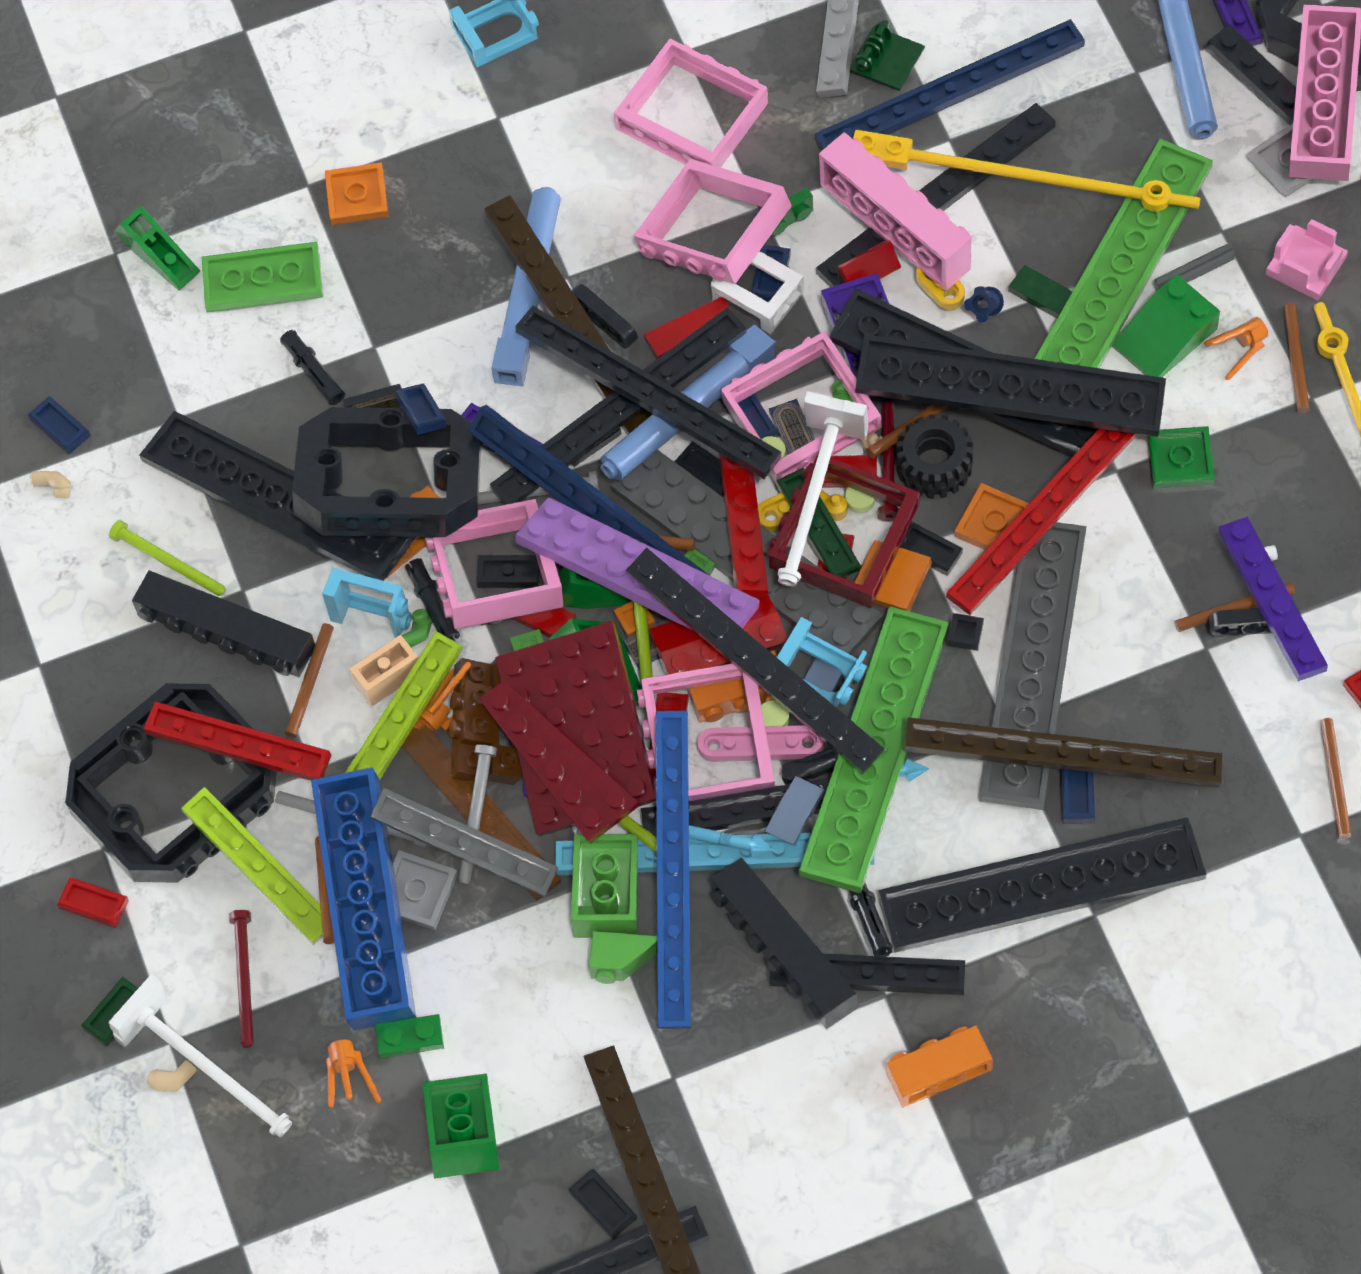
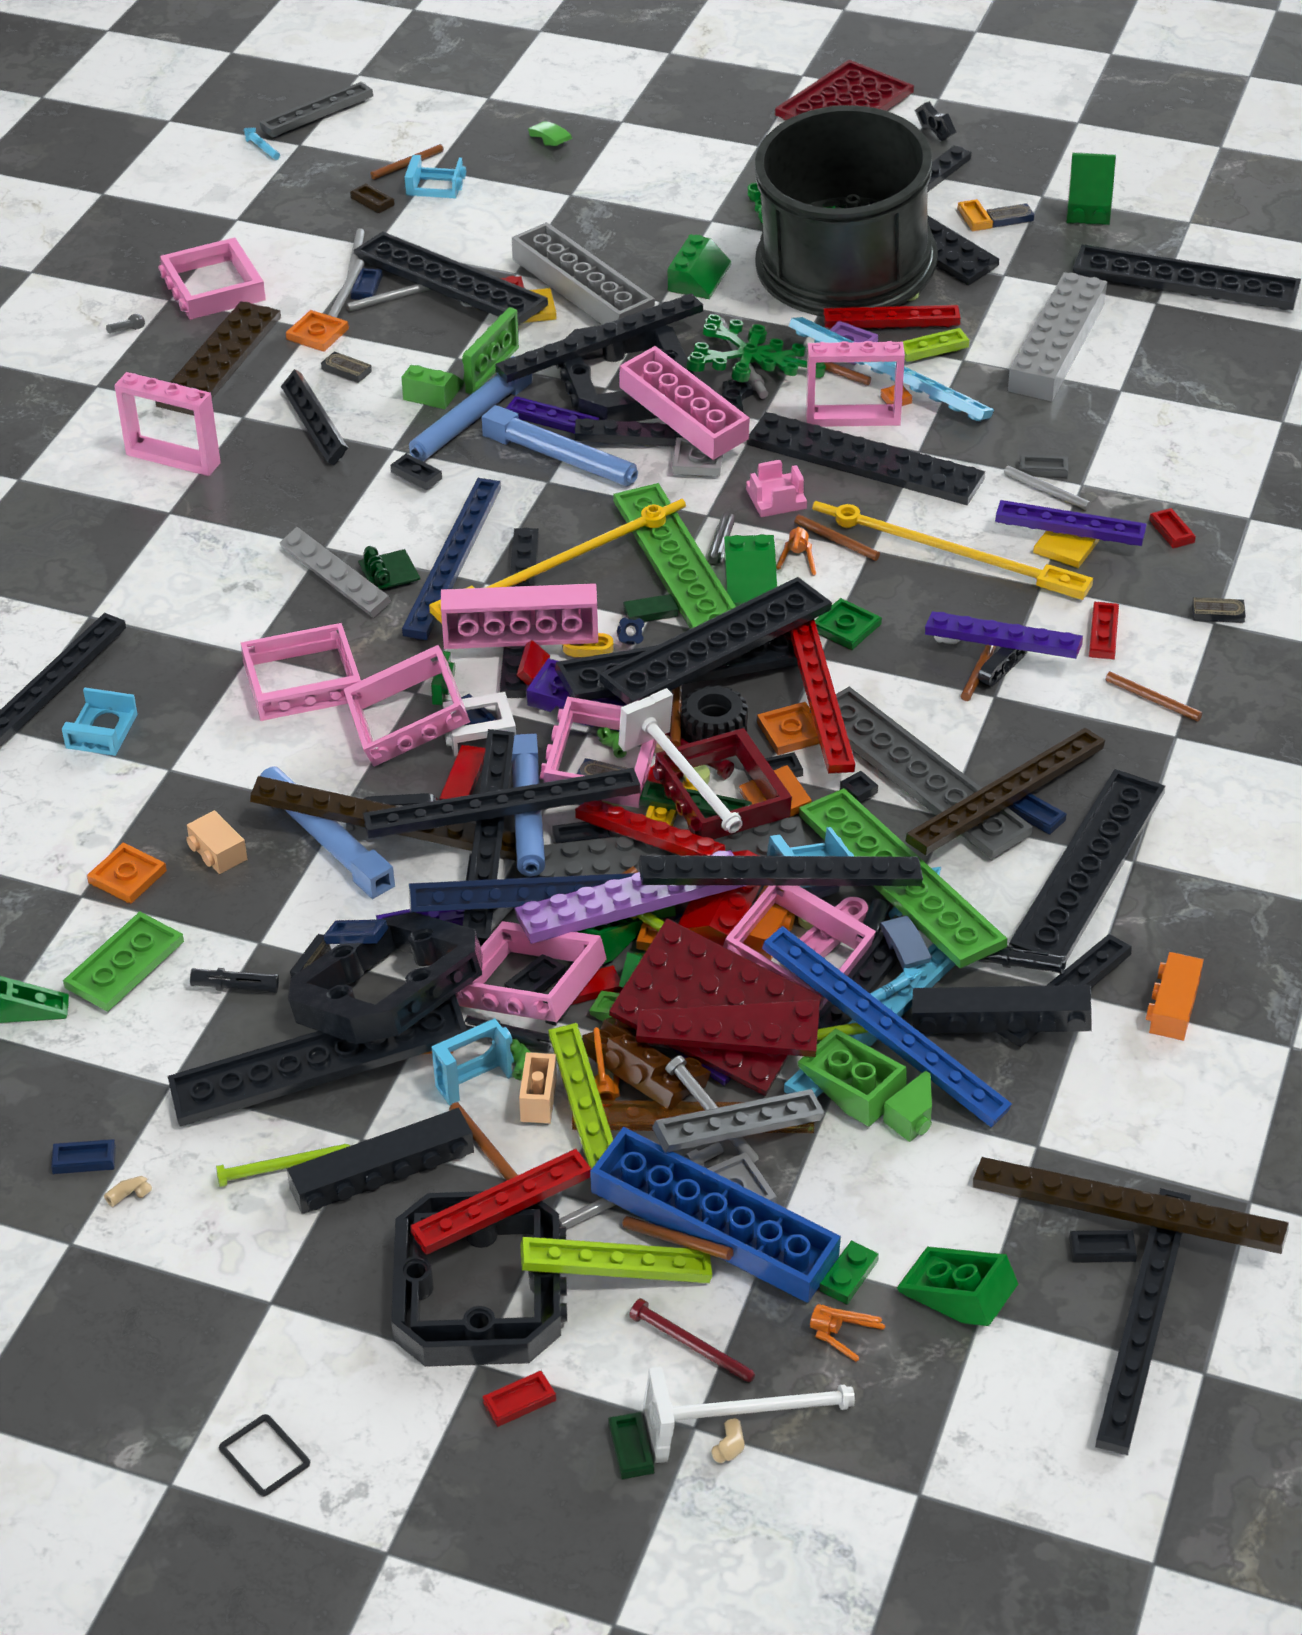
camera: 55 degrees left, 20 degrees down
none -> light nougat brick [186,810,248,874]

